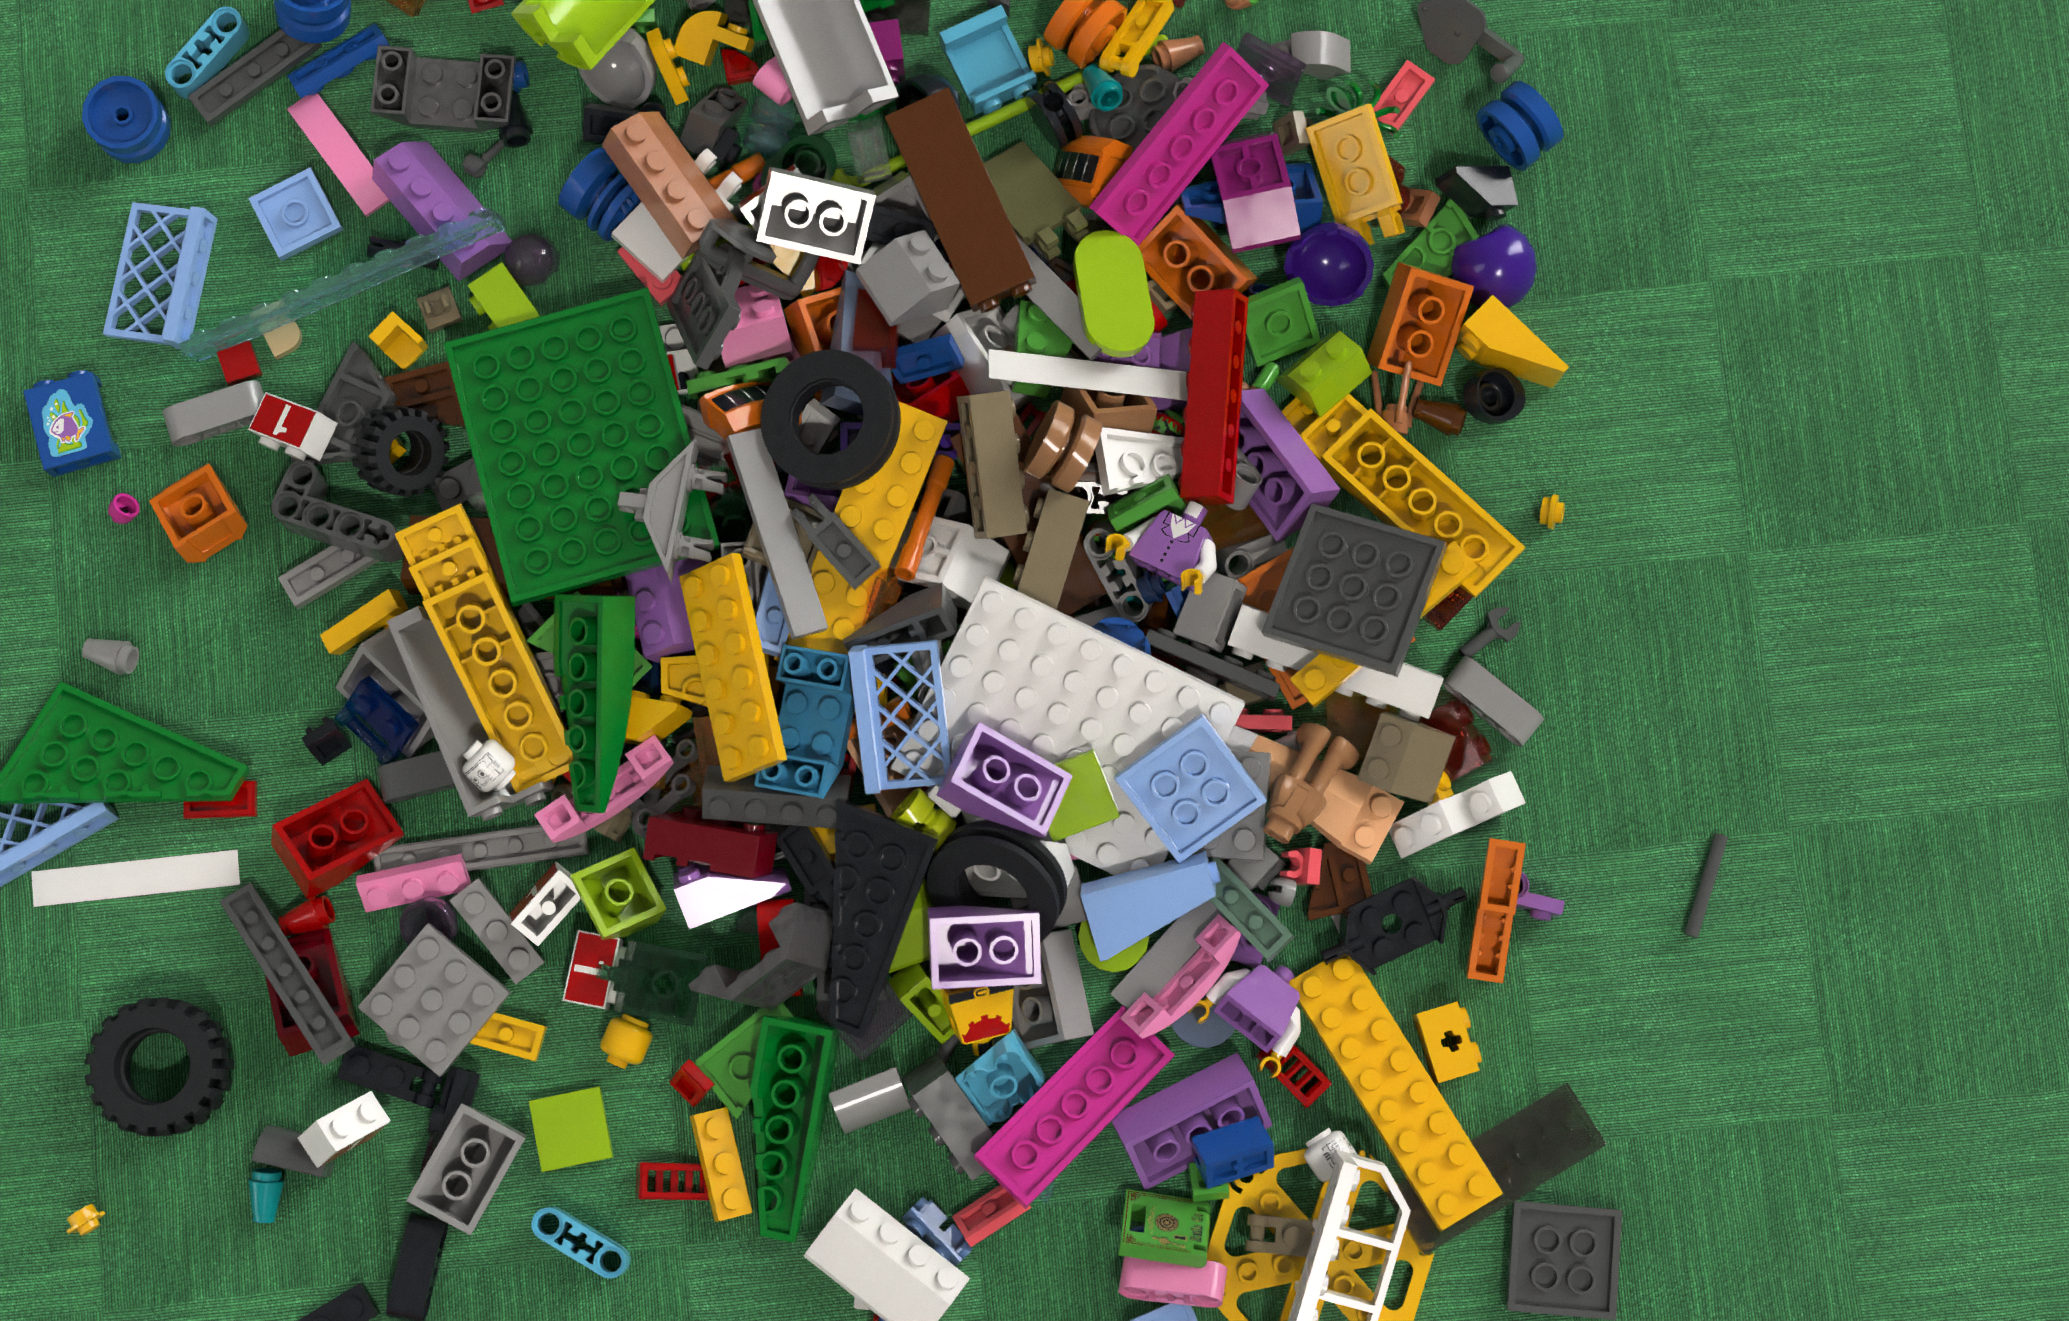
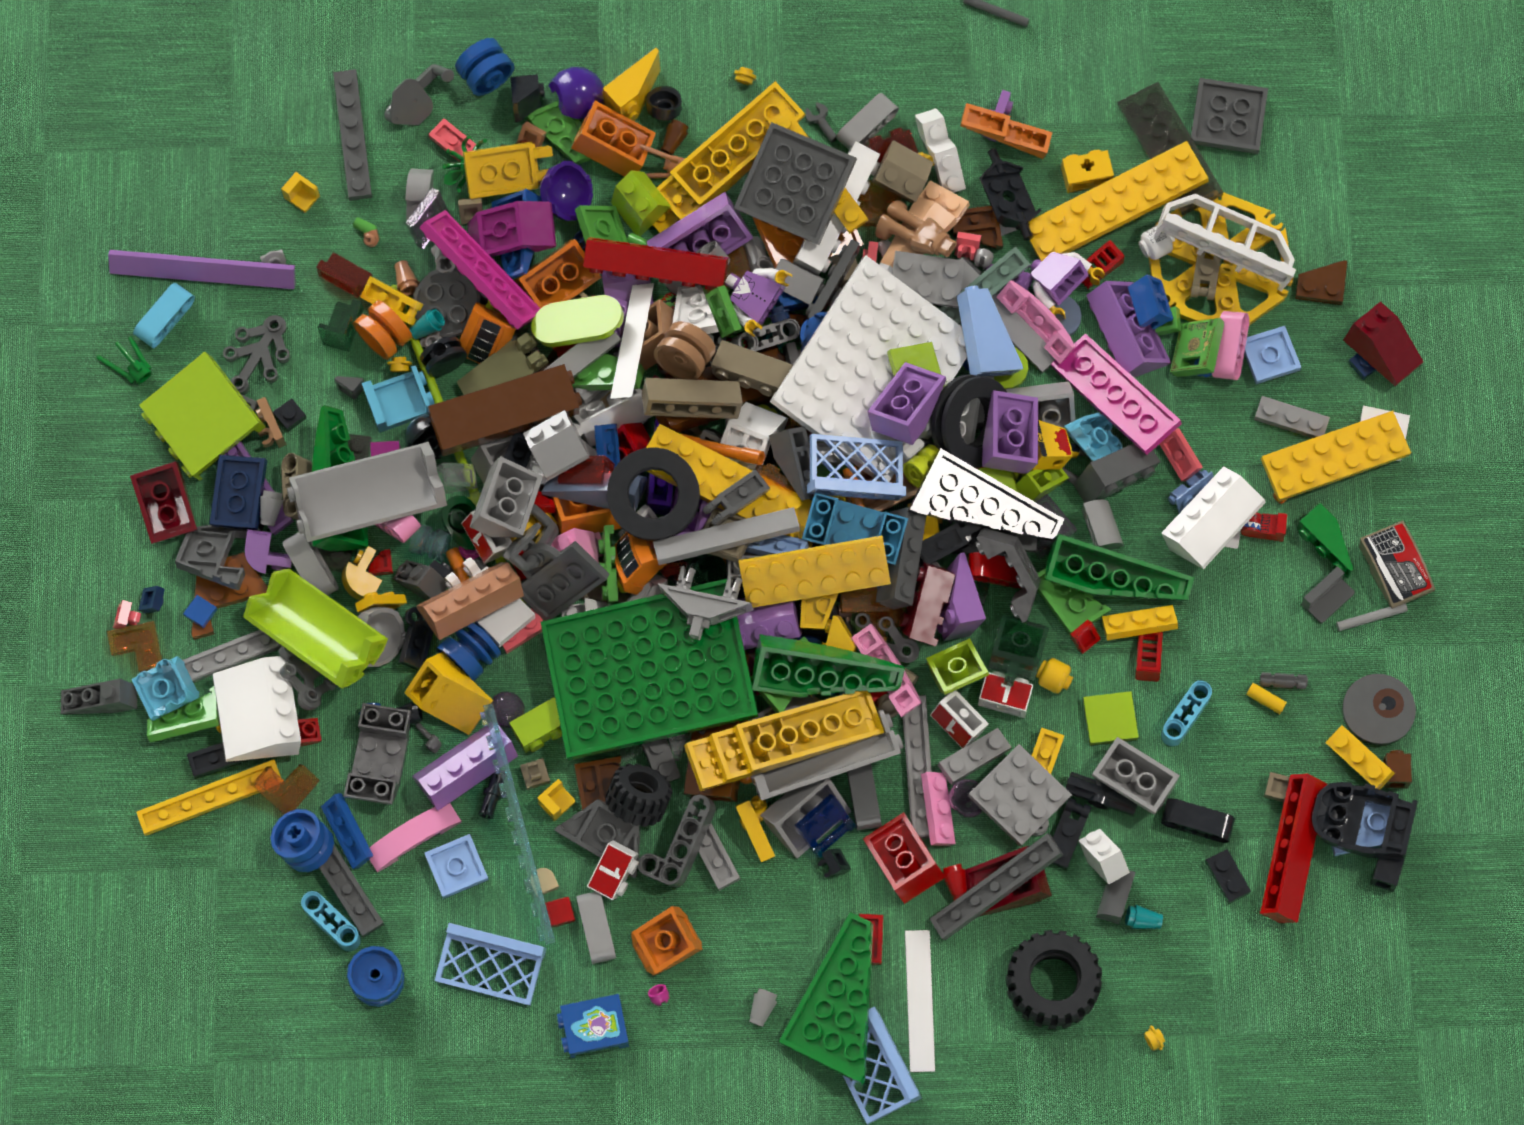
camera: 80 degrees left, 10 degrees down
white head [462,739,516,793] -> none
light blue plate [1114,713,1267,863] -> none
none -> yellow slope [404,652,493,735]

